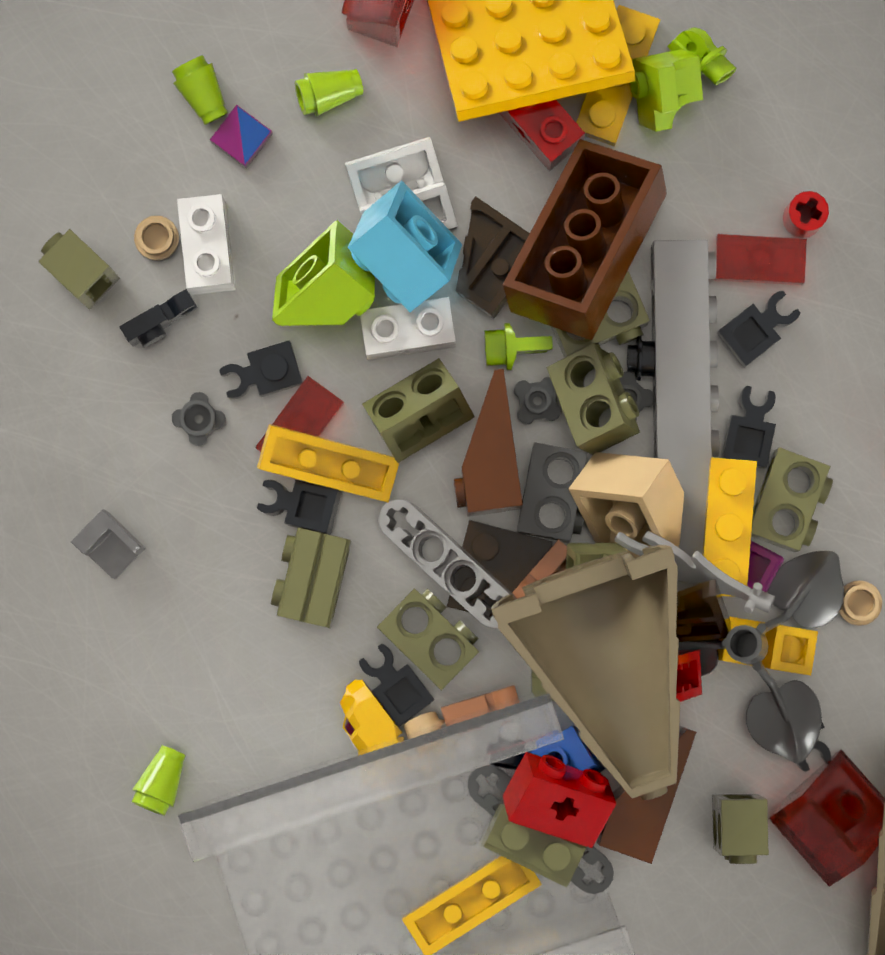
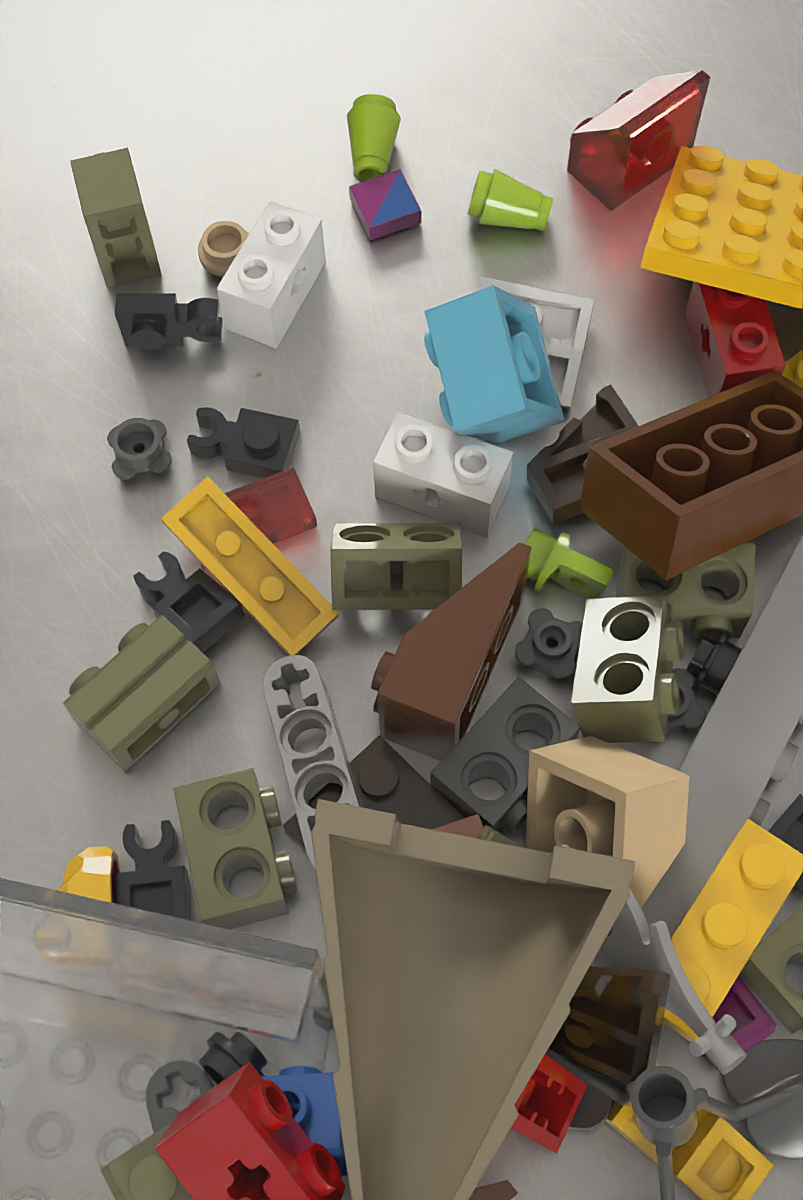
camera: 30 degrees right, 20 degrees down
lime slope [272,220,375,326] -> none

